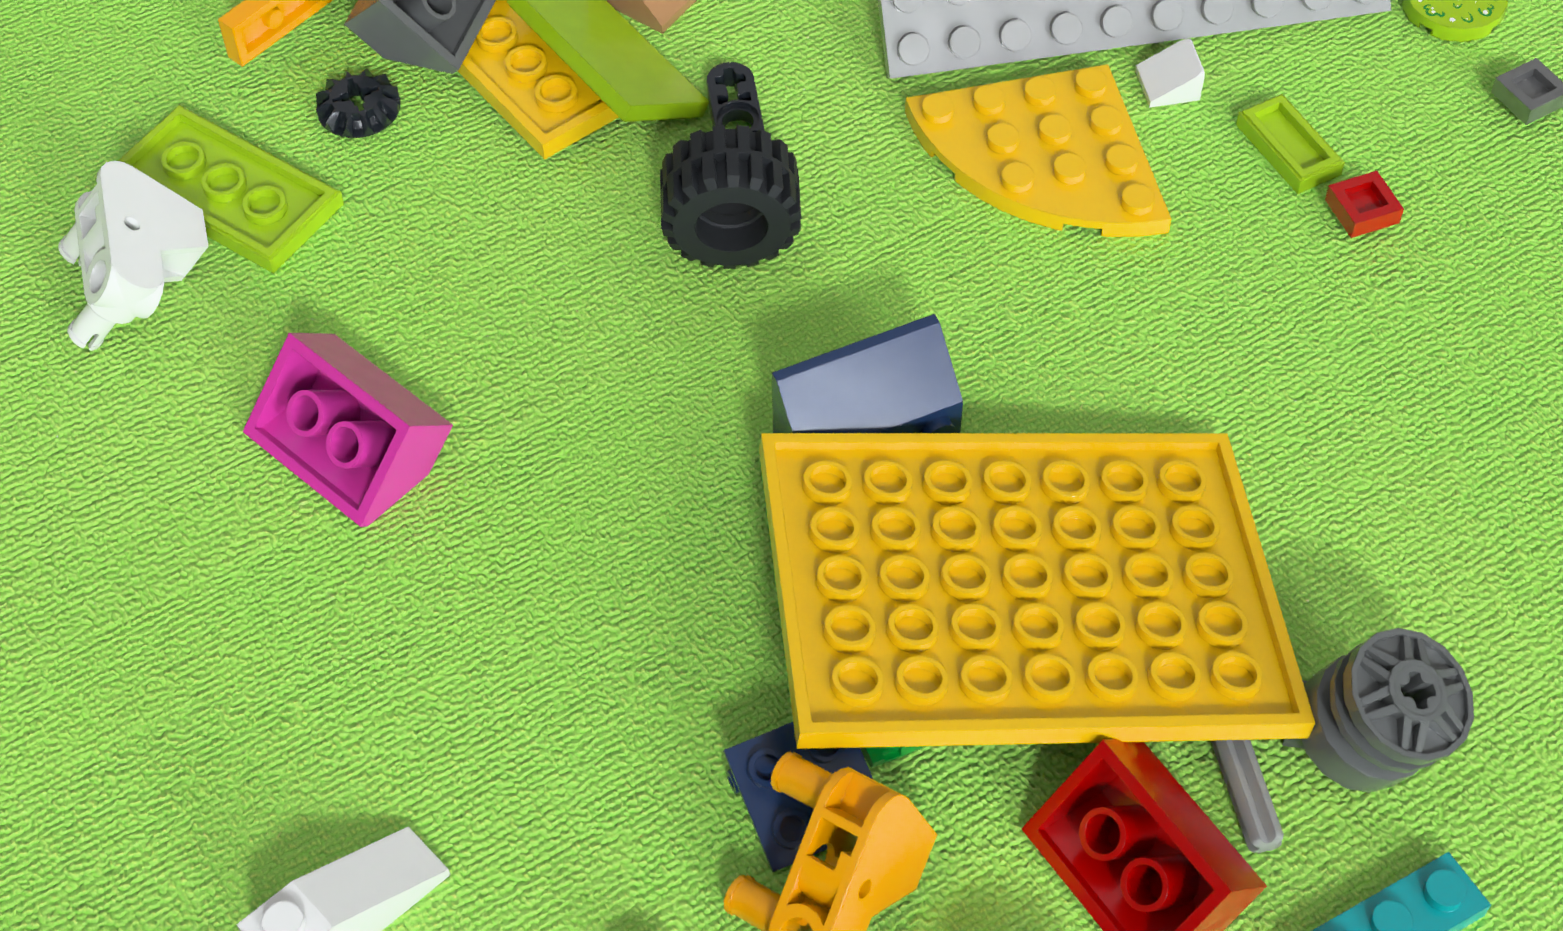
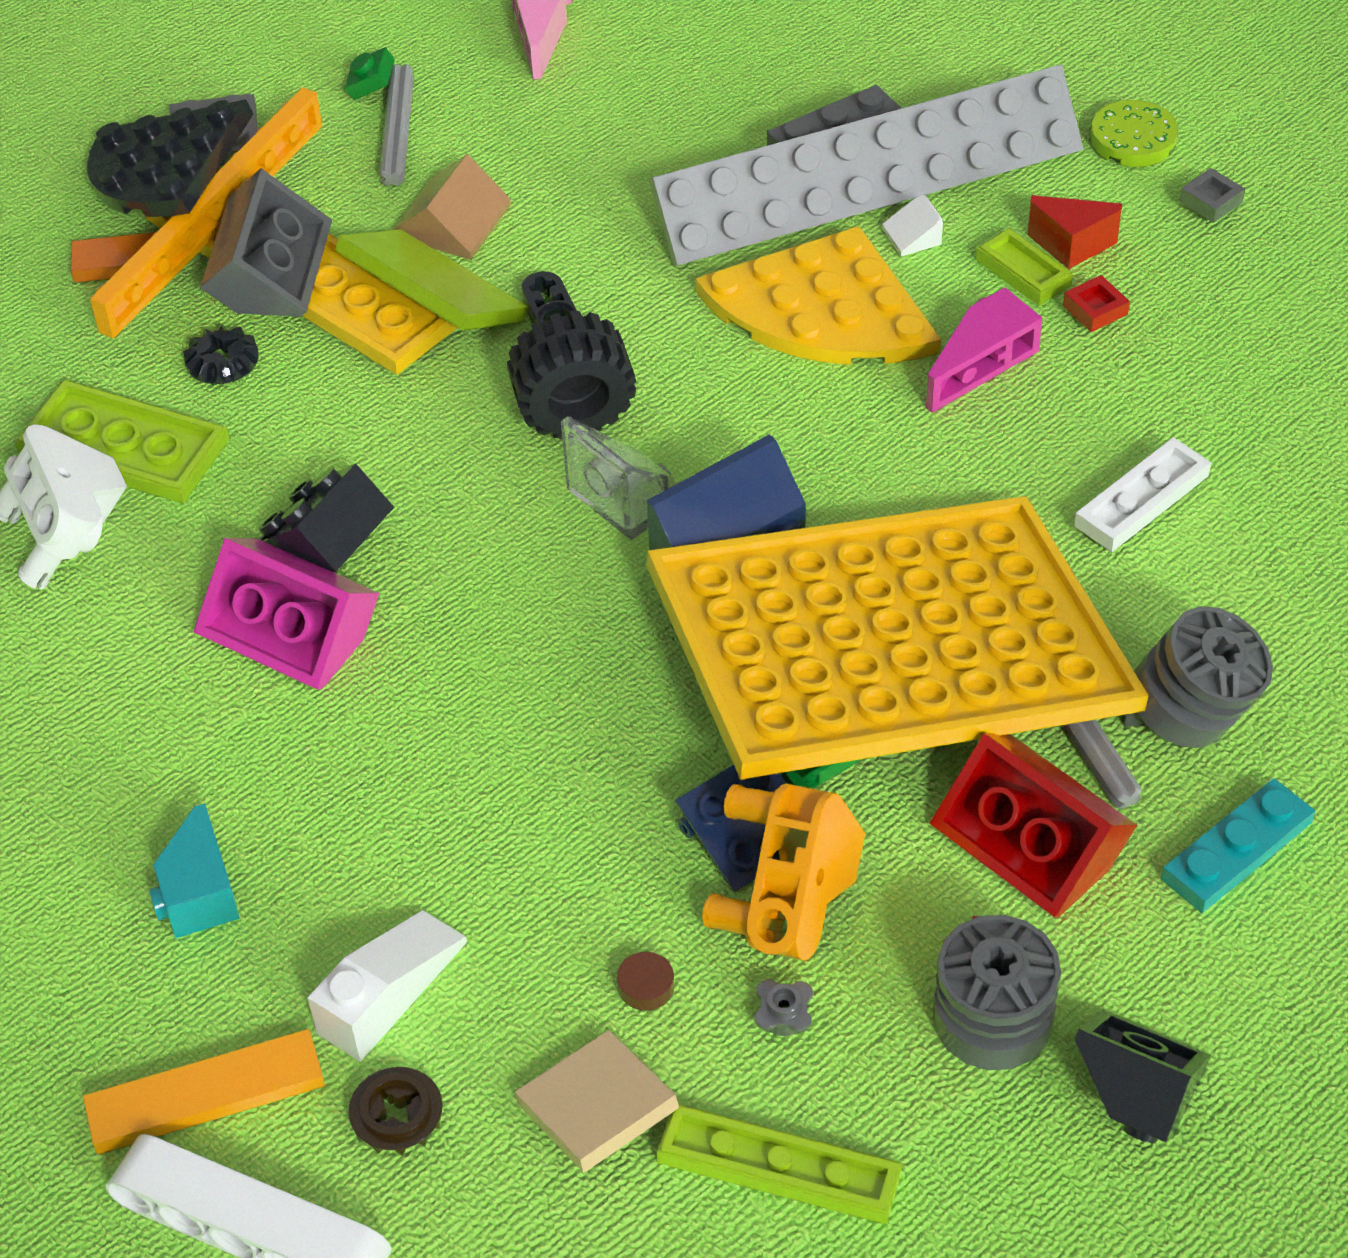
camera: 10 degrees left, 5 degrees down
none -> teal slope [149,803,240,939]
none -> black slope [259,463,394,572]
none -> clear slope [561,416,675,541]
none -> dark pink slope [926,287,1042,413]
none -> red slope [1027,195,1122,269]
none -> white plate [1074,437,1211,552]

